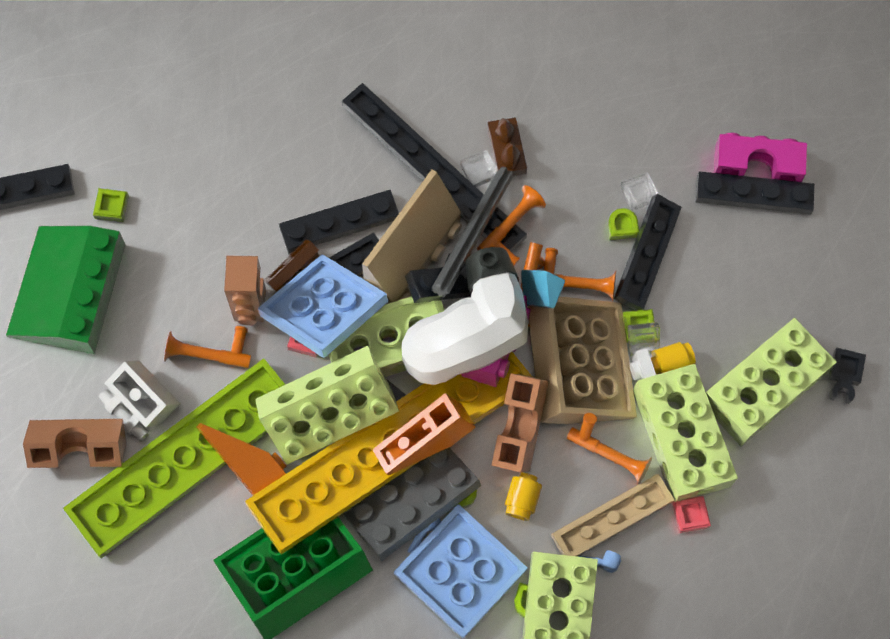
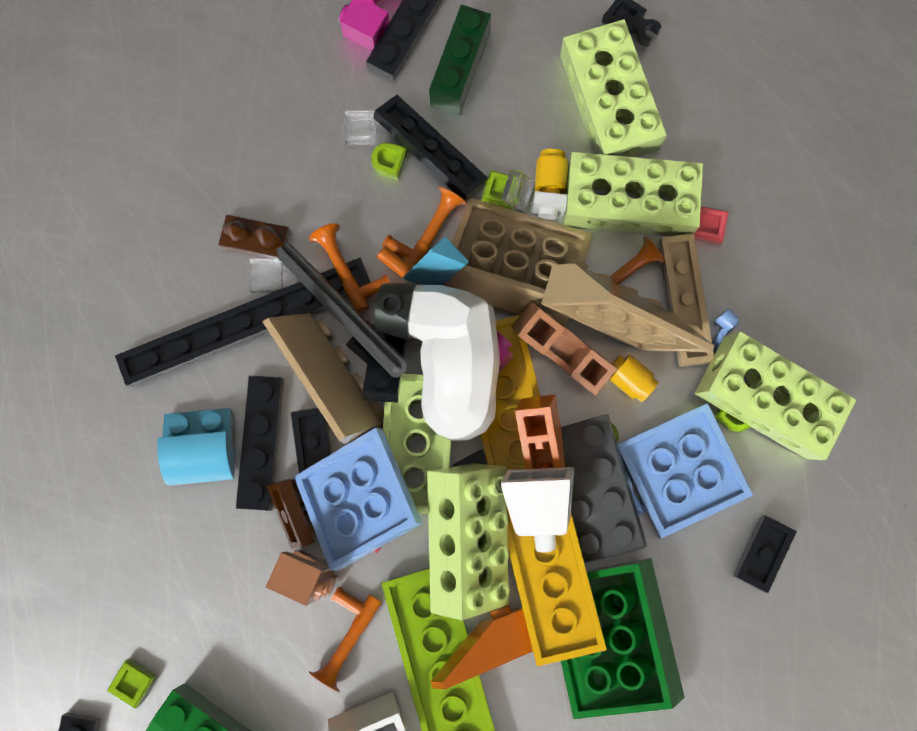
camera: 60 degrees left, 10 degrees up
none -> medium azure brick [157,408,235,485]
none -> dark green brick [429,4,491,115]
none -> white torso [501,467,574,552]
none -> tan slope [541,260,714,352]

